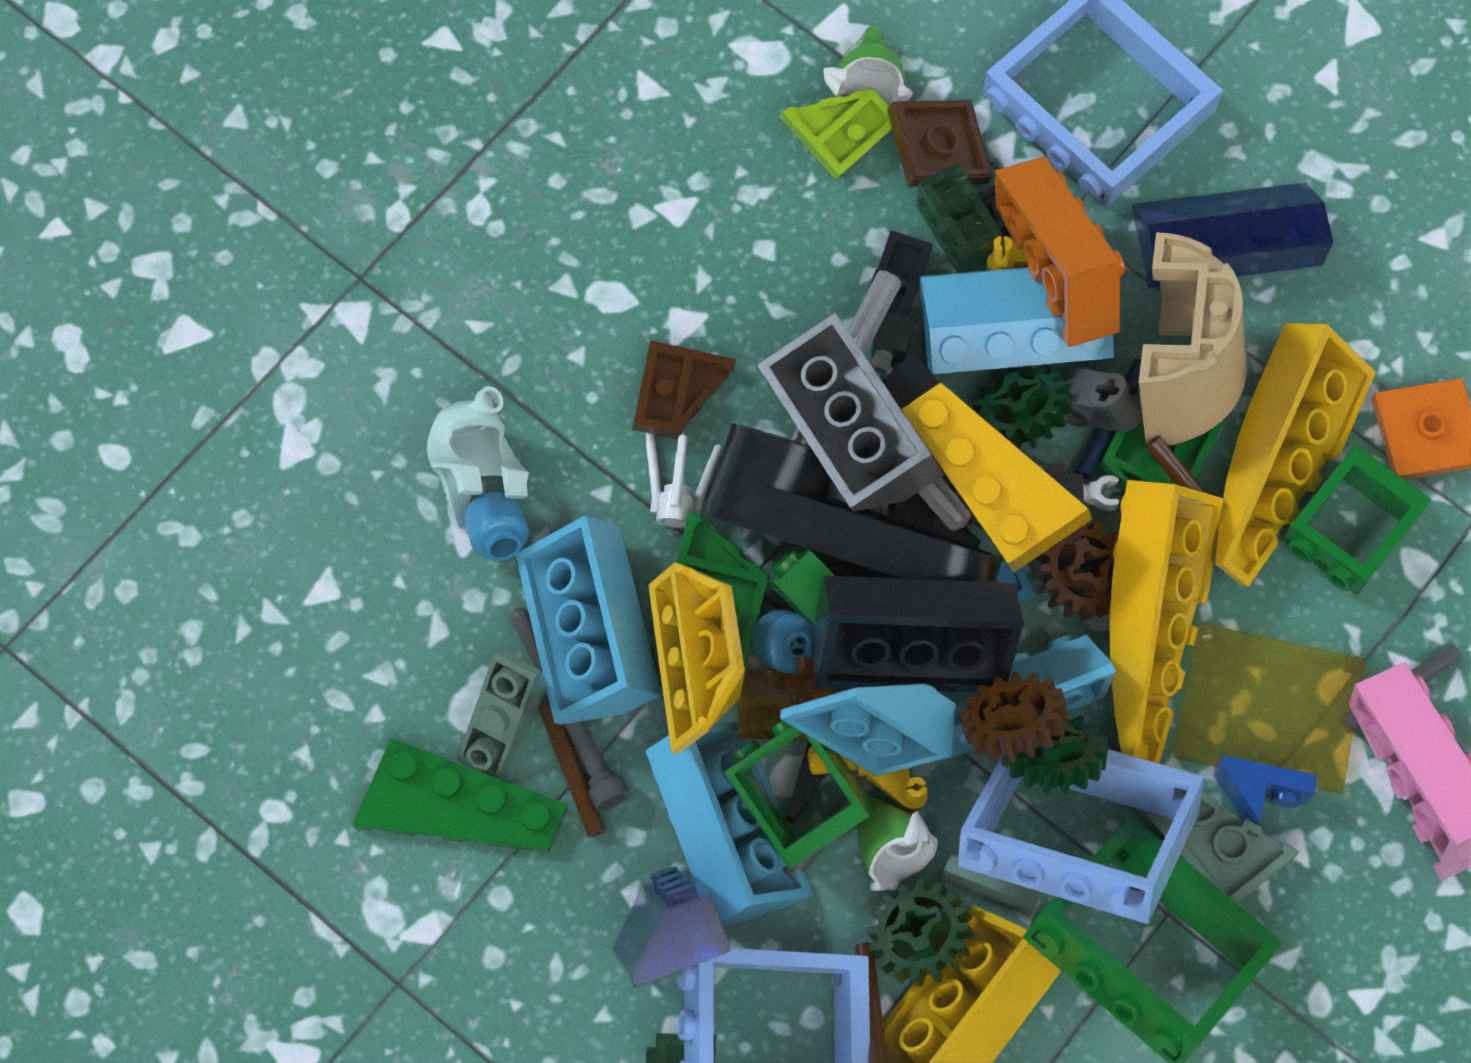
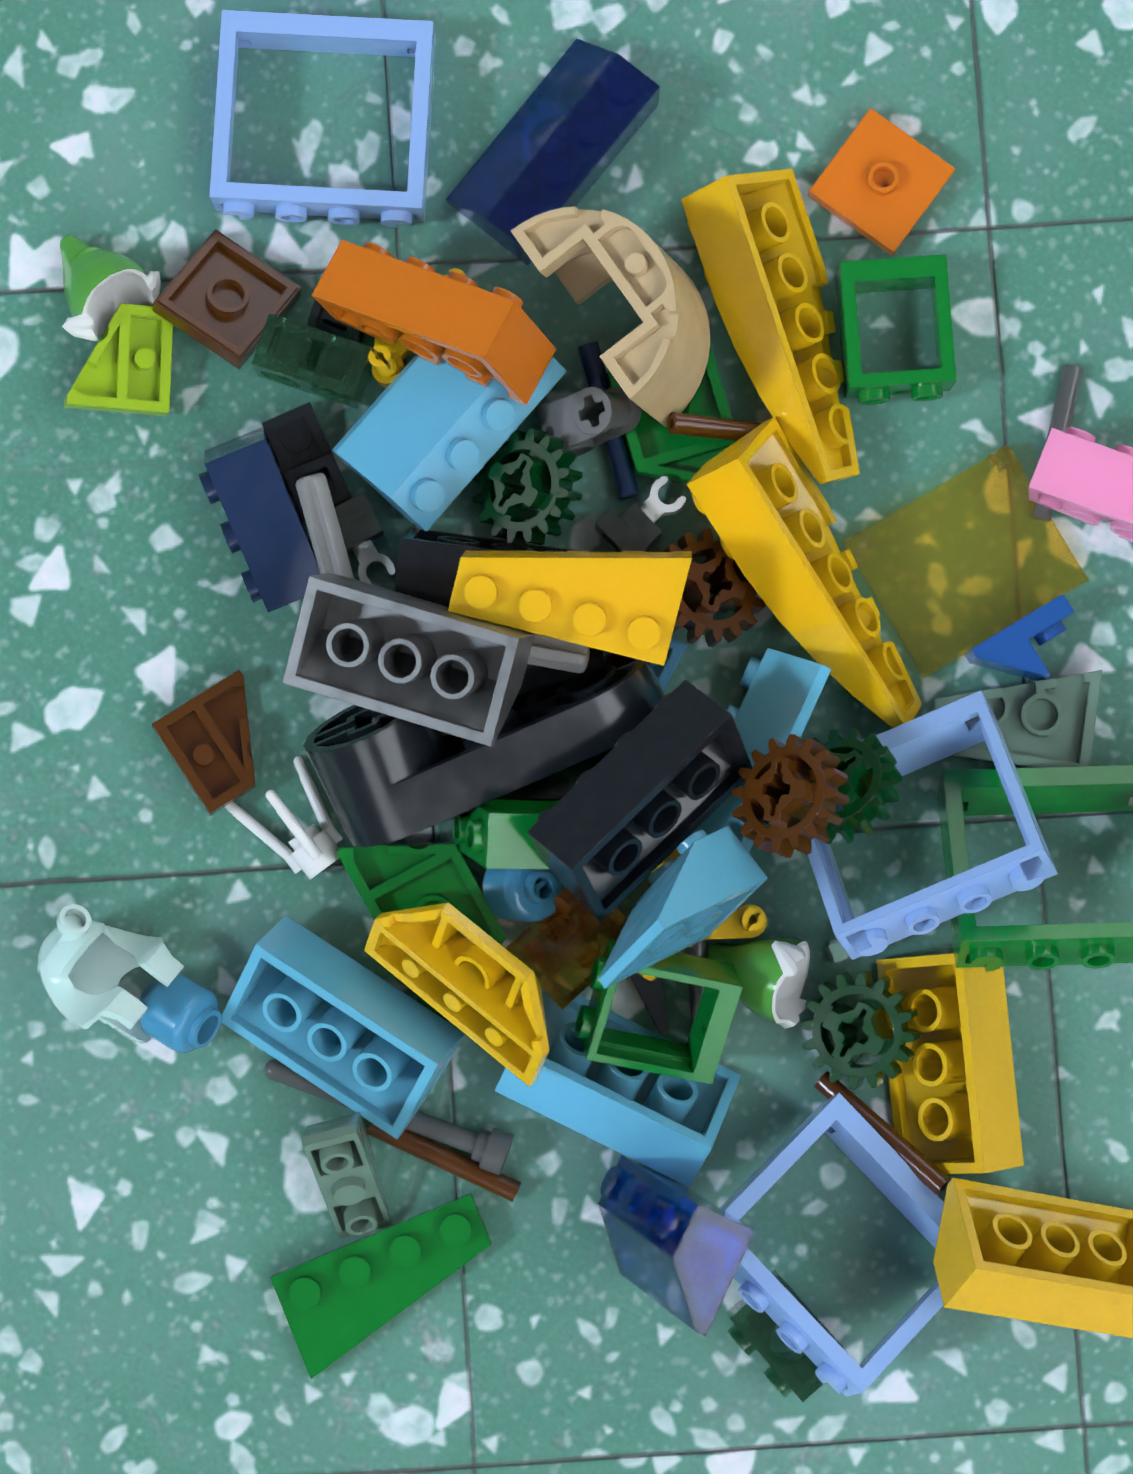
camera: 40 degrees left, 15 degrees up
none -> dark blue wedge [199,427,320,612]

